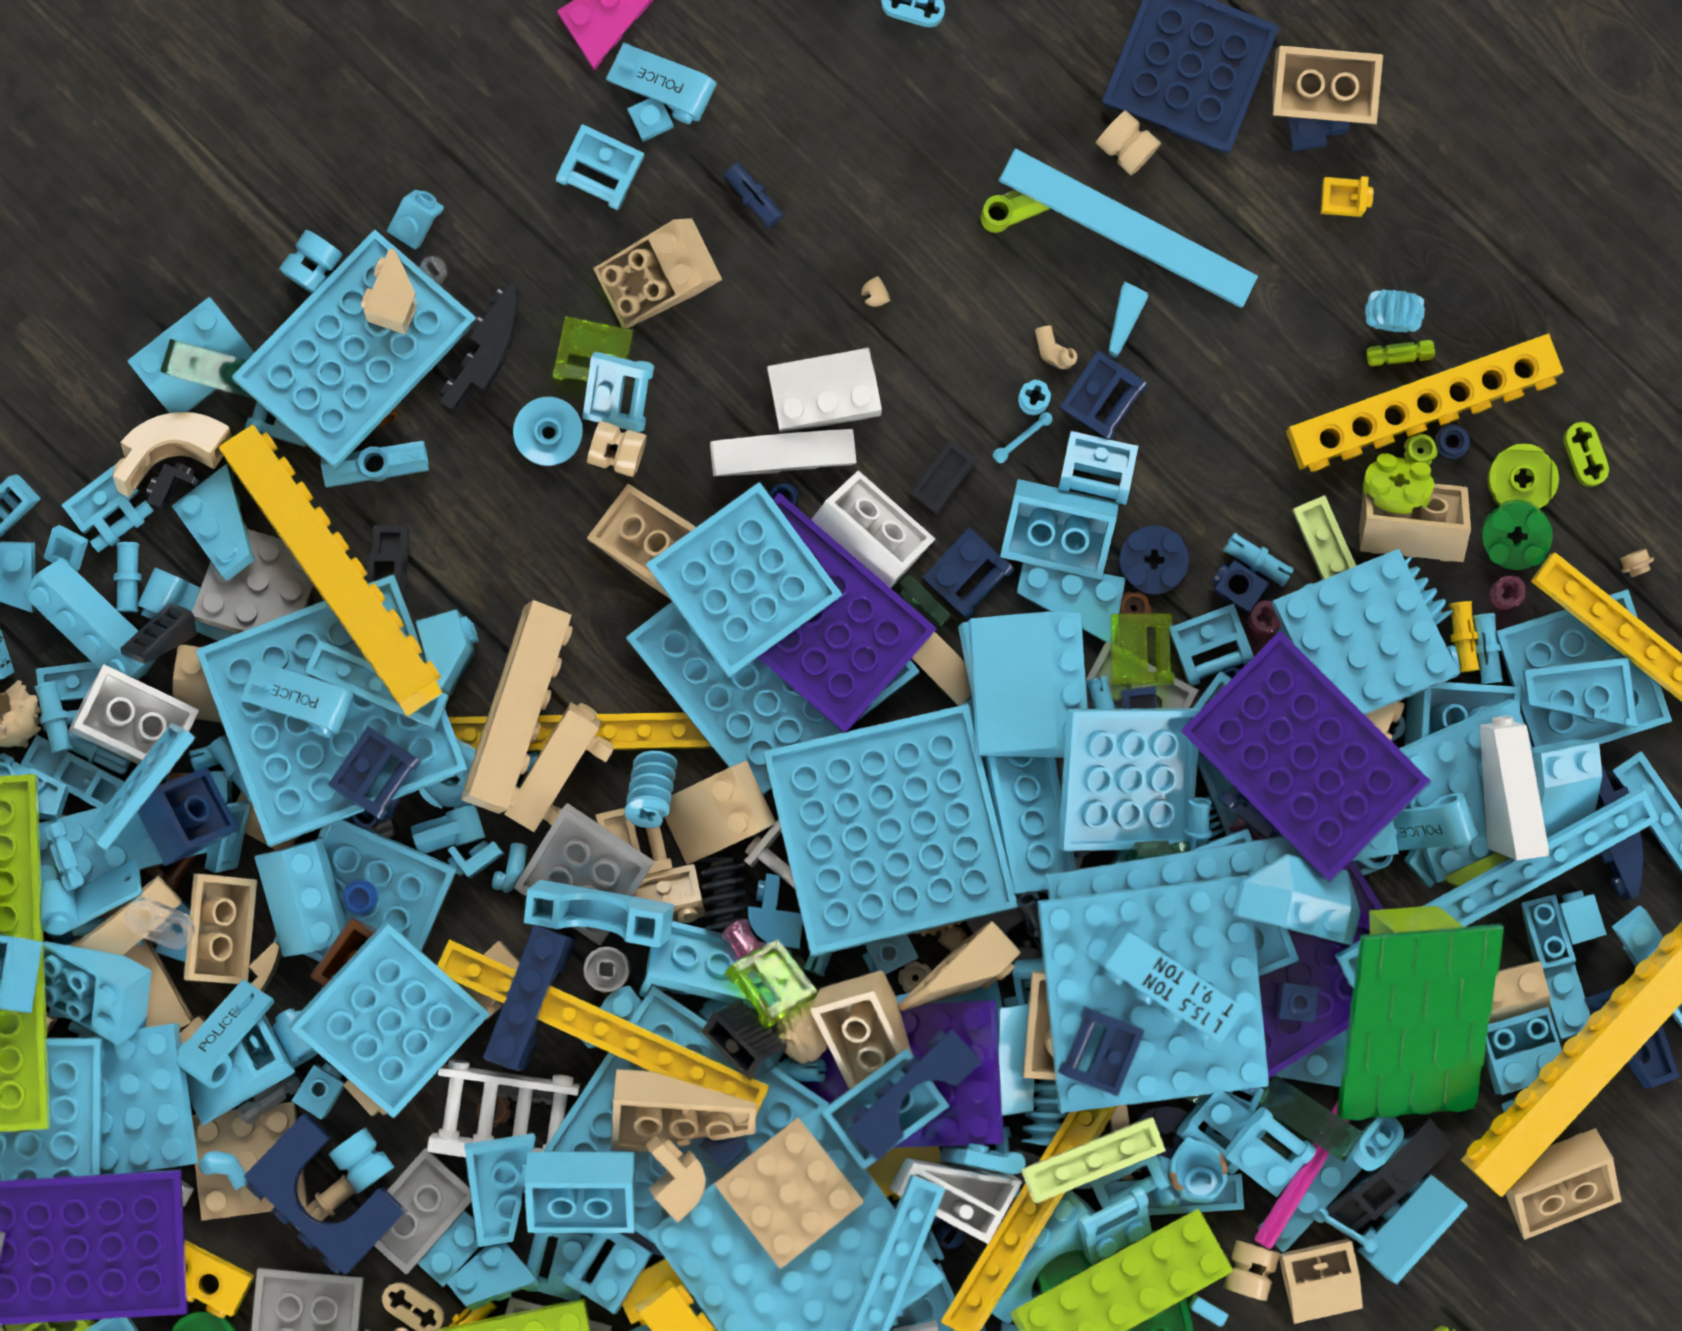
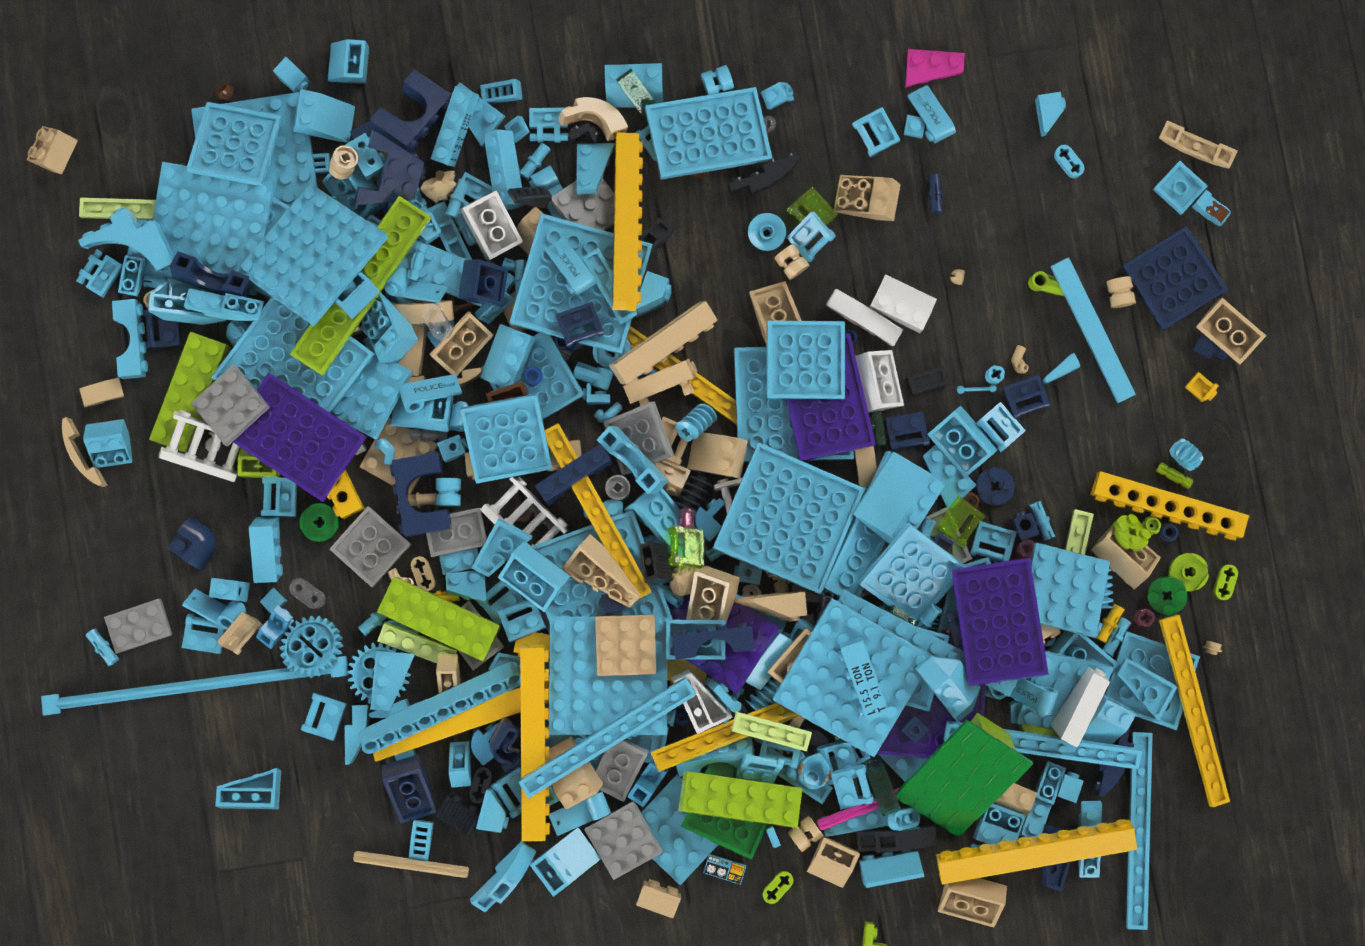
camera: 40 degrees right, 0 degrees up
medium azure tile [85,723,195,850] -> none
medium azure piece [321,441,429,488] -> none
tan slope [361,248,418,335] -> none
tan brick [646,1135,705,1223] -> none
dark blue plate [1057,1006,1145,1097] -> none
medium azure hinge [1313,1207,1378,1253] -> none

